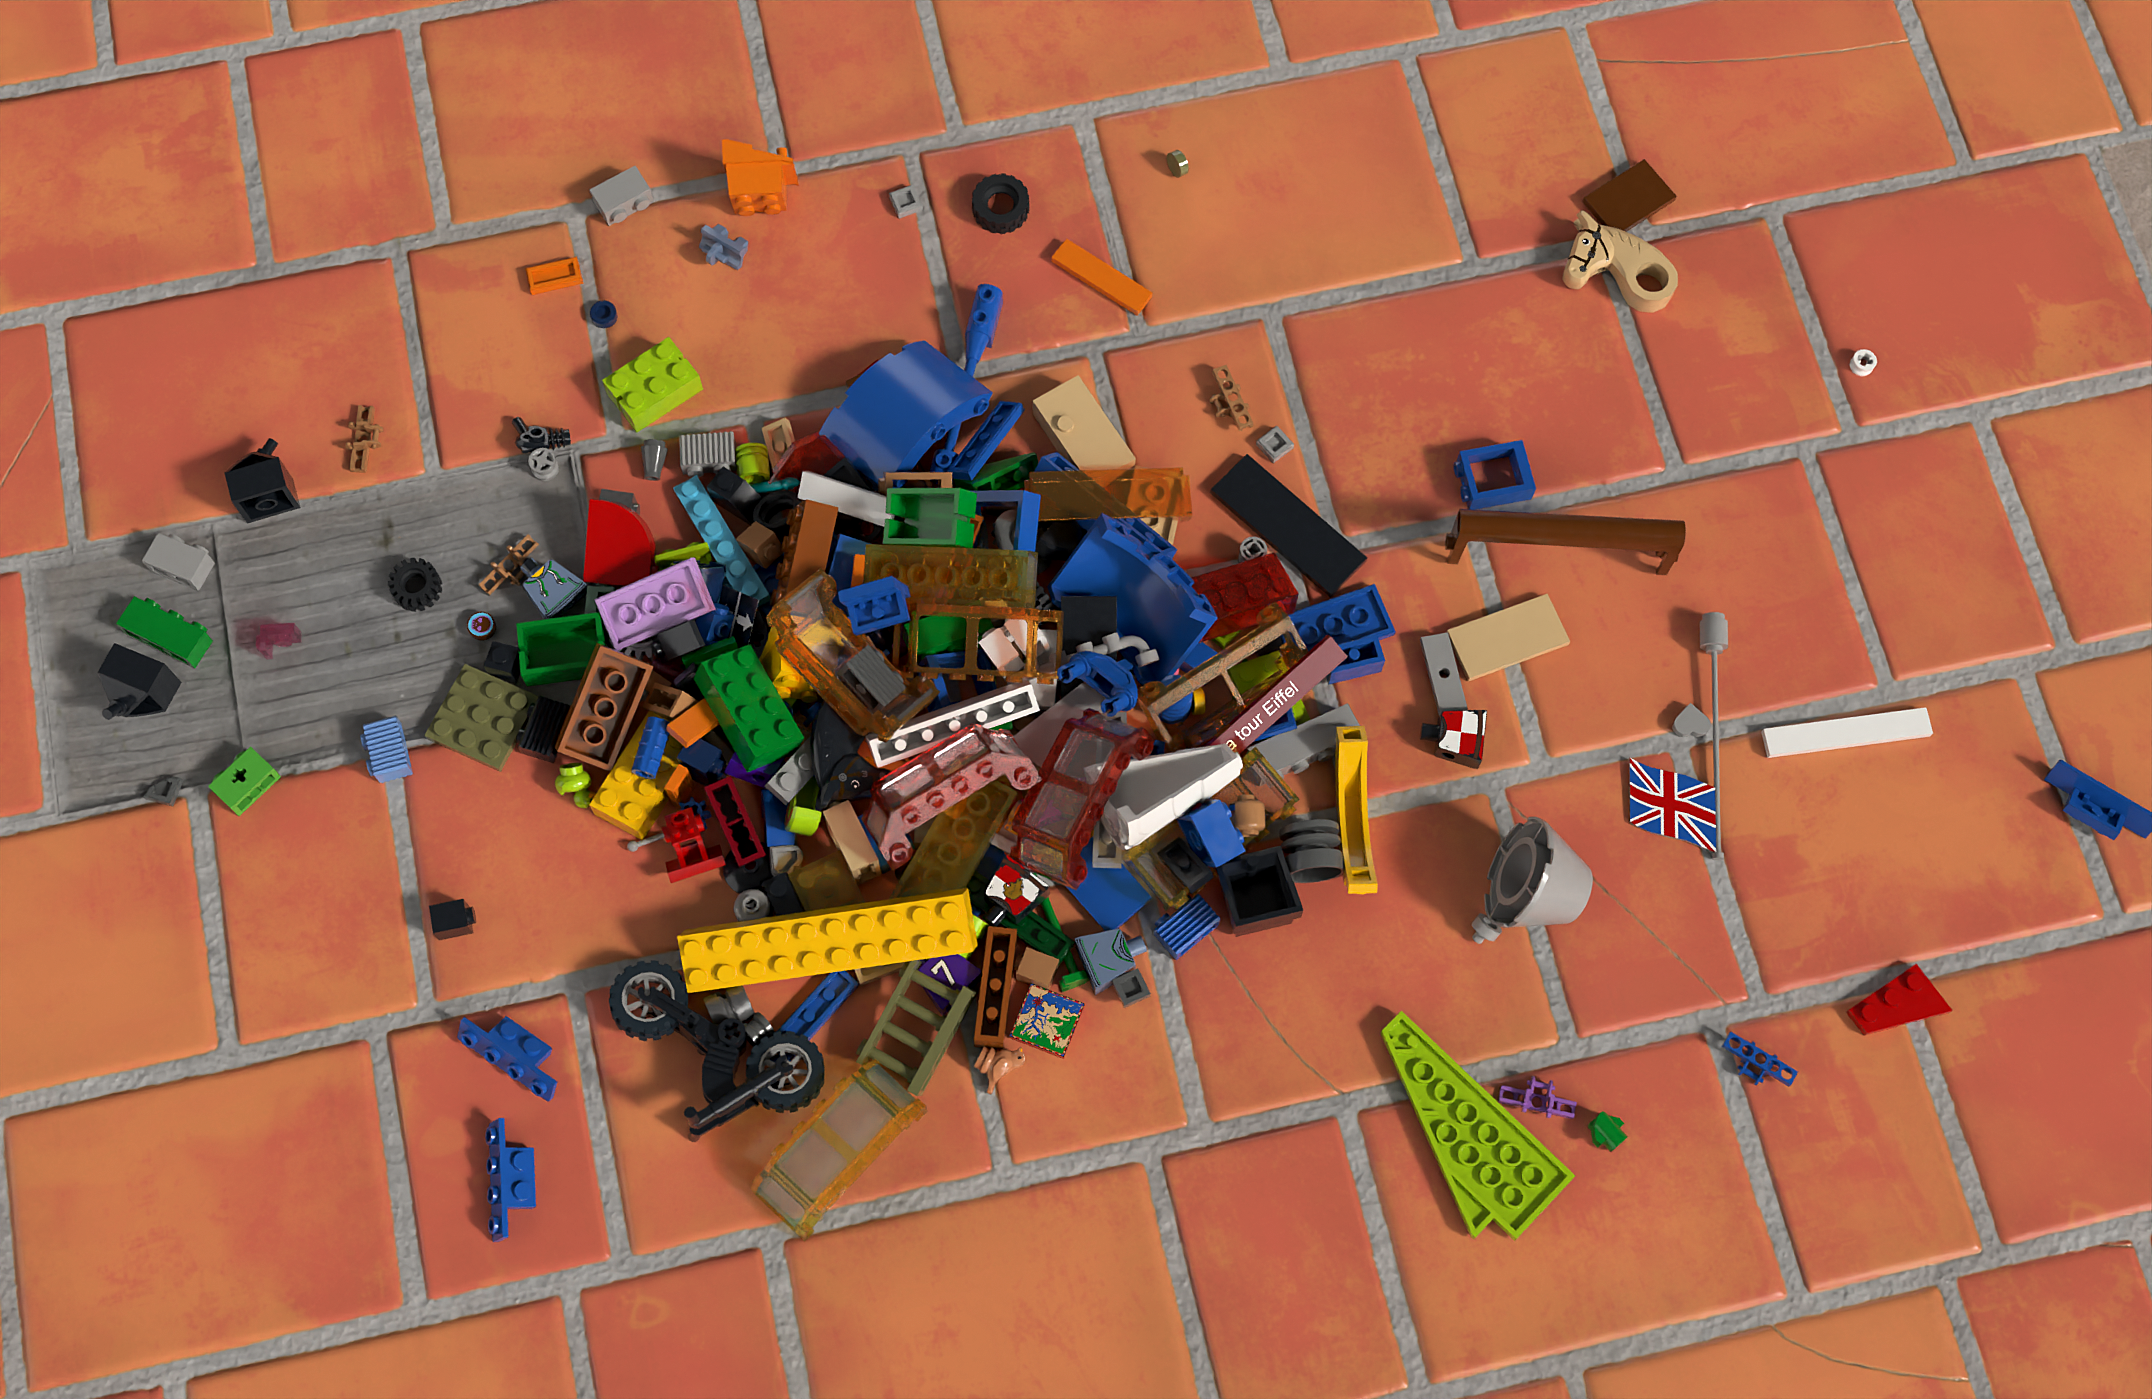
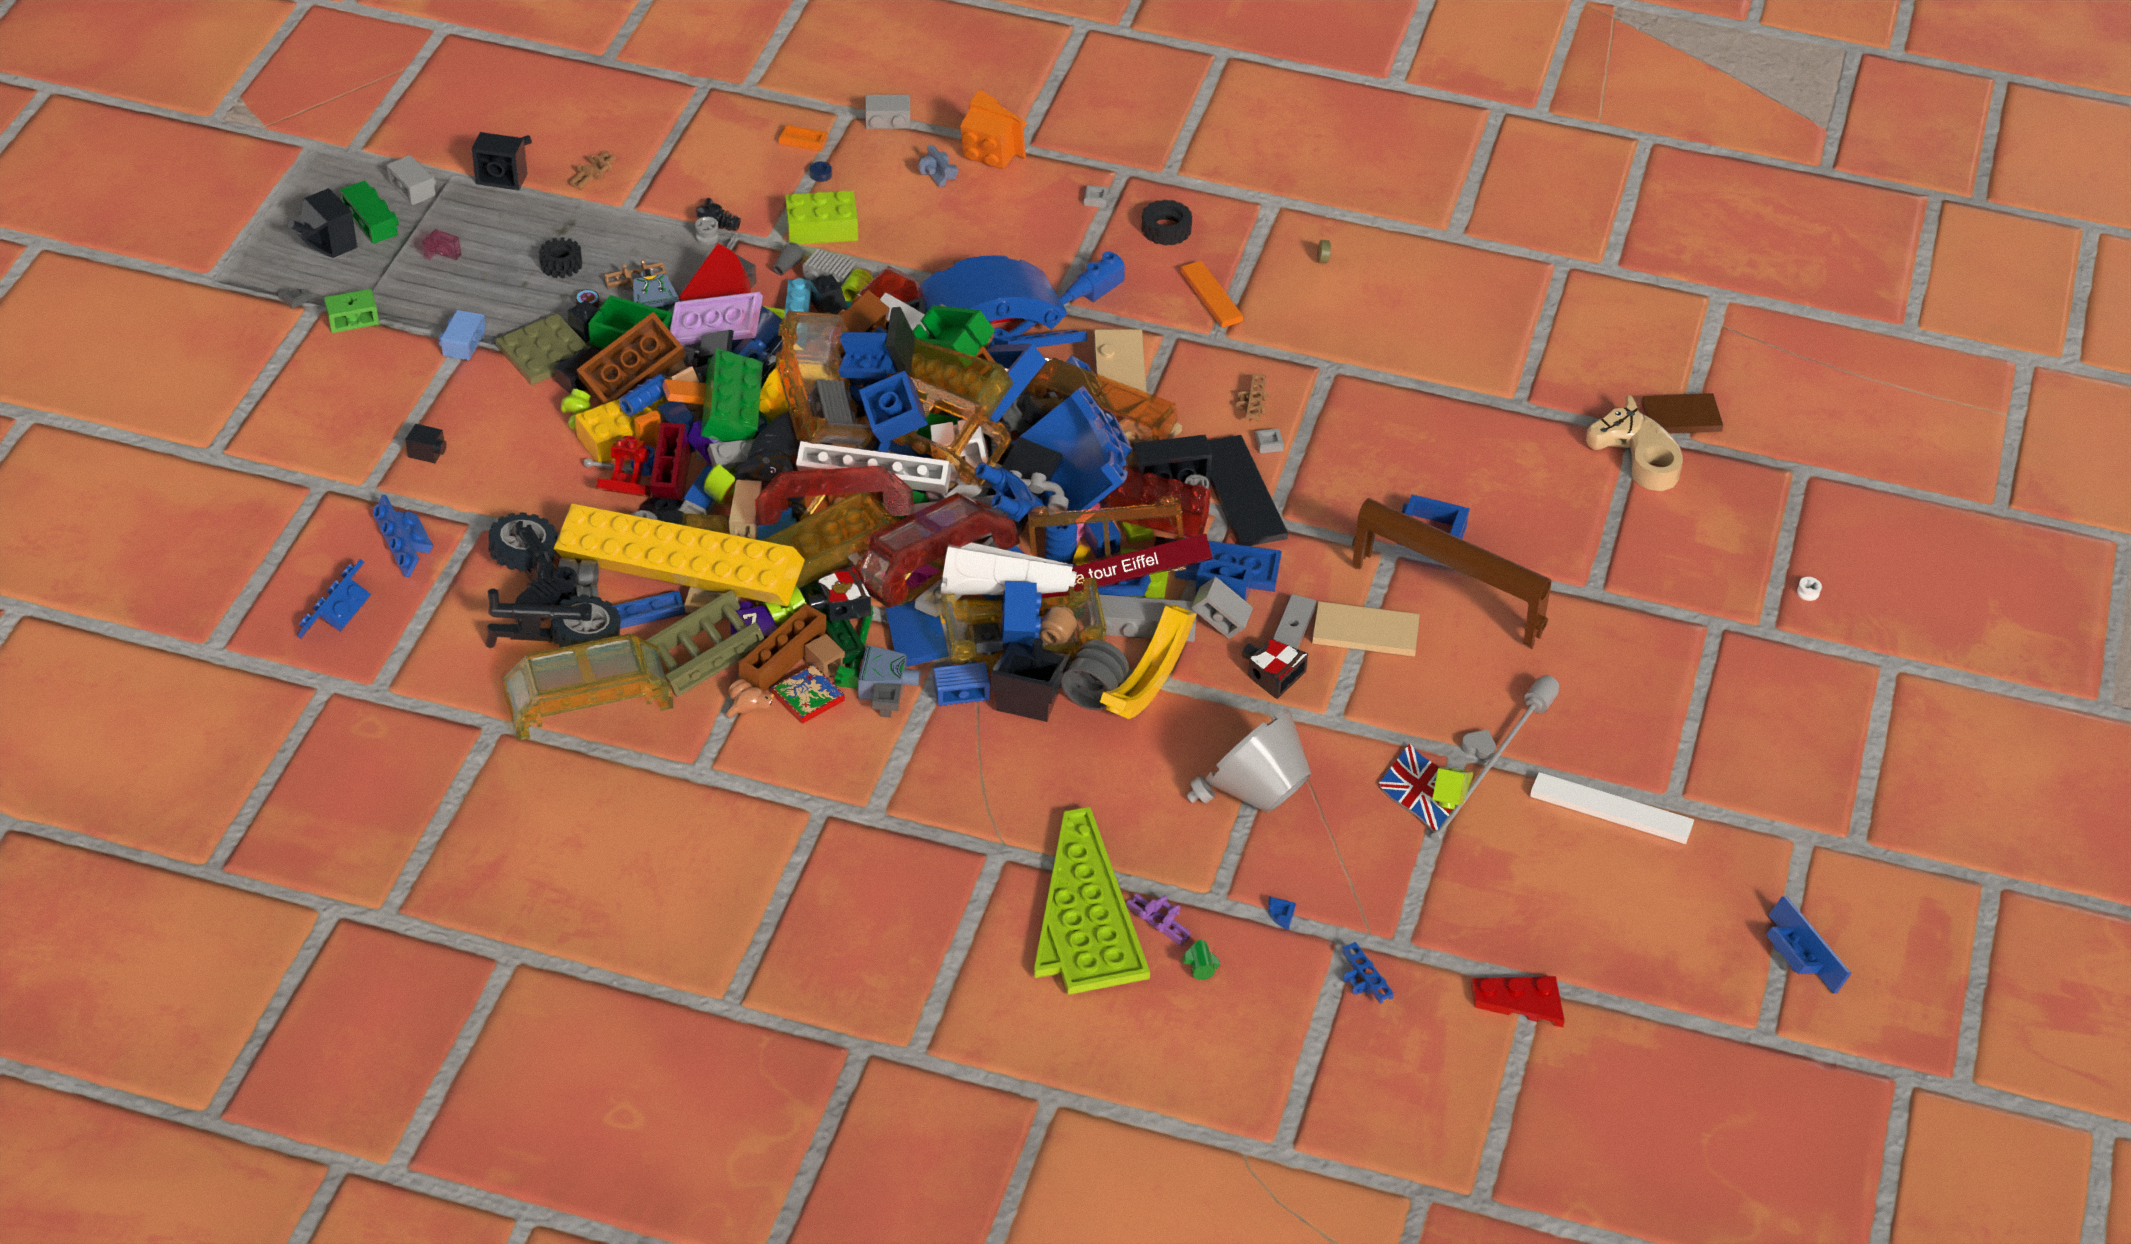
camera: 30 degrees right, 25 degrees down
none -> blue brick [859,371,928,444]
none -> pearl dark grey tile [885,307,916,376]
none -> black brick [1131,434,1212,499]
none -> light grey brick [1191,576,1253,639]
none -> blue tile [1268,897,1296,929]
none -> lime slope [1432,767,1473,809]

